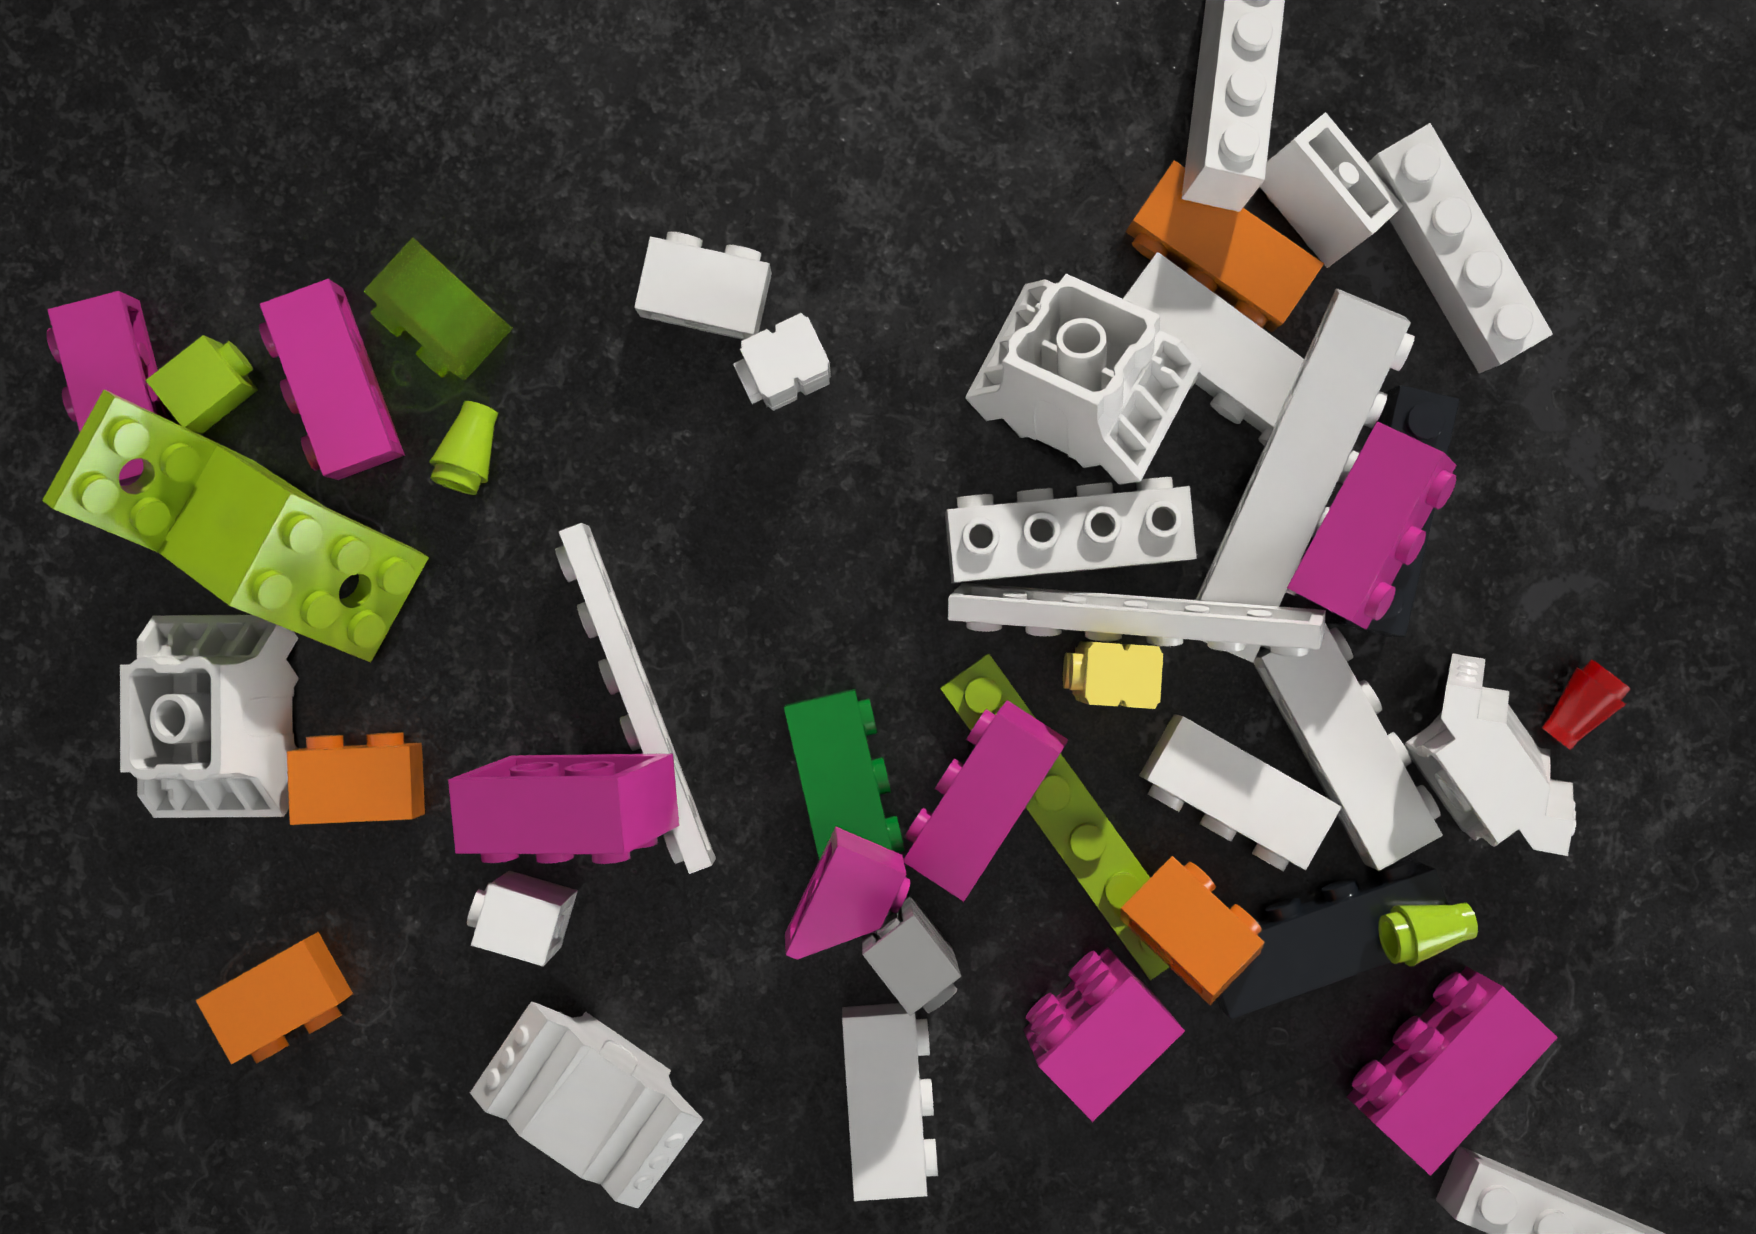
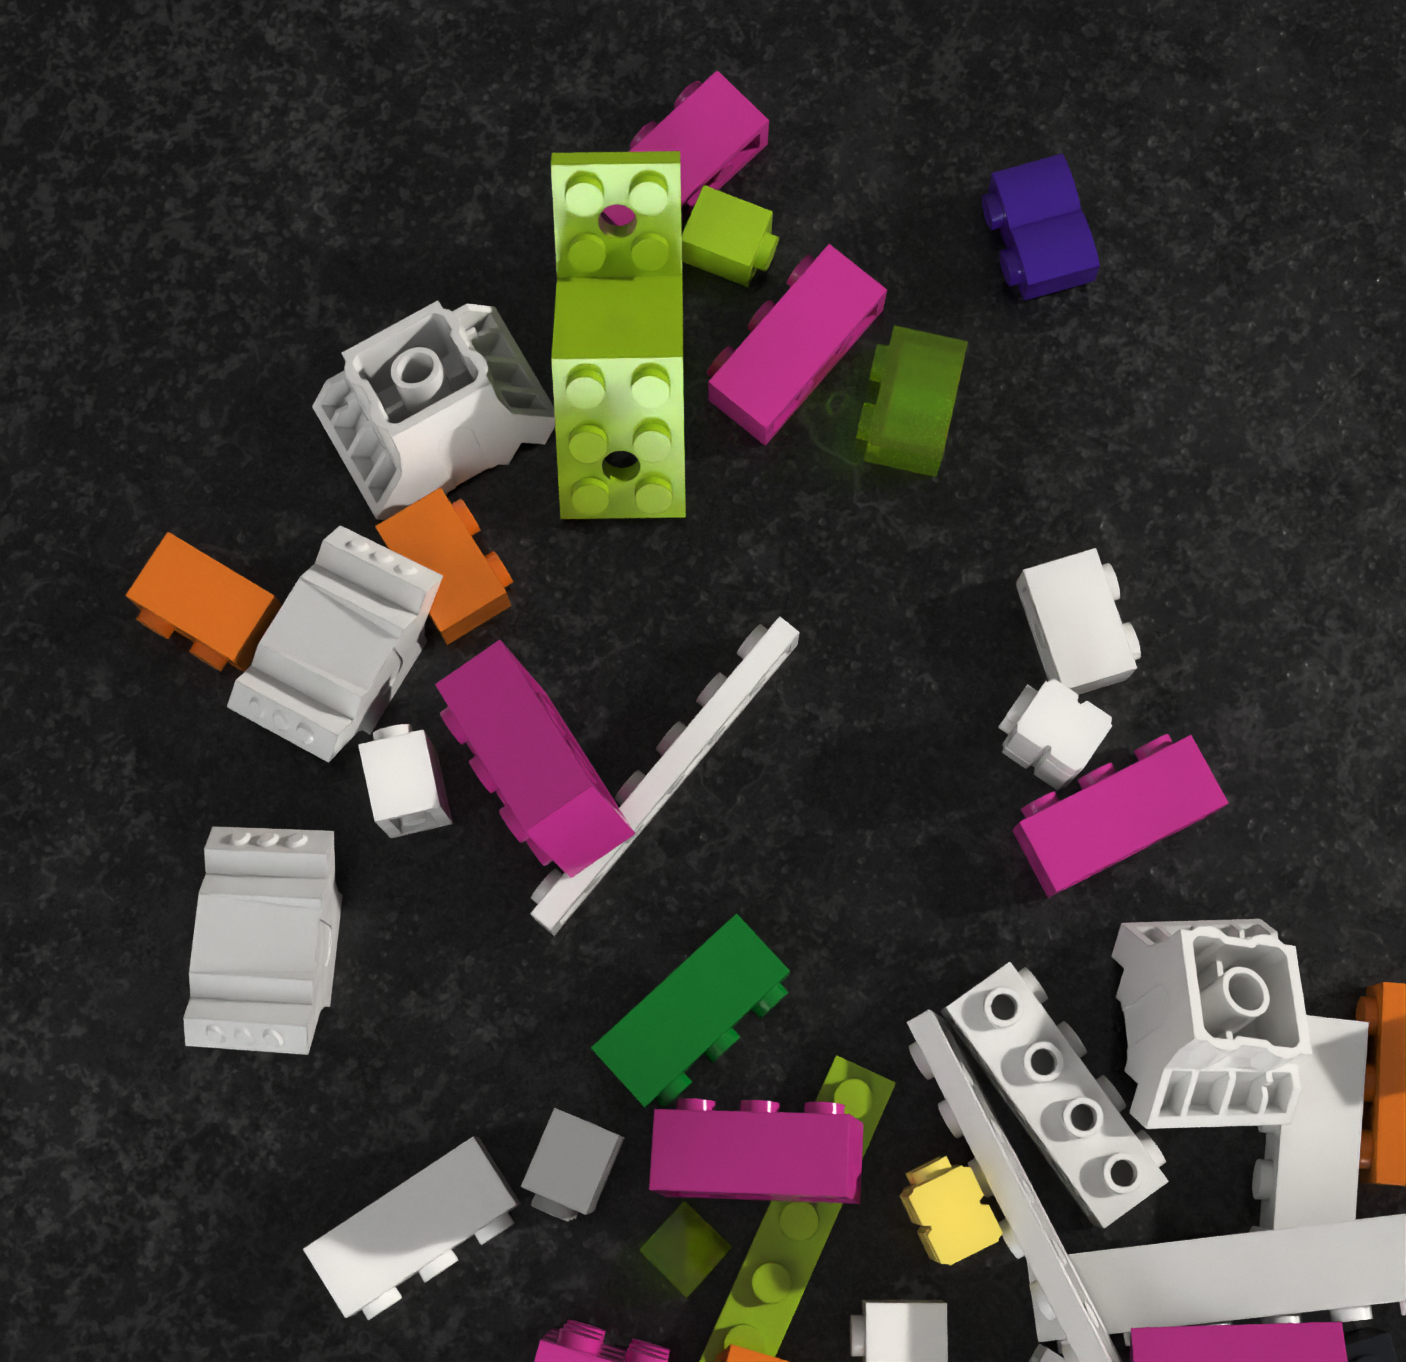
camera: 65 degrees right, 10 degrees down
lime cone [430,401,498,495] -> none
dark pink slope [785,827,910,960] -> none
none -> white slope [227,526,443,763]
none -> clear neon green slope [639,1201,732,1298]
none -> dark purple brick [981,153,1100,301]
none -> dark pink brick [1012,734,1229,898]

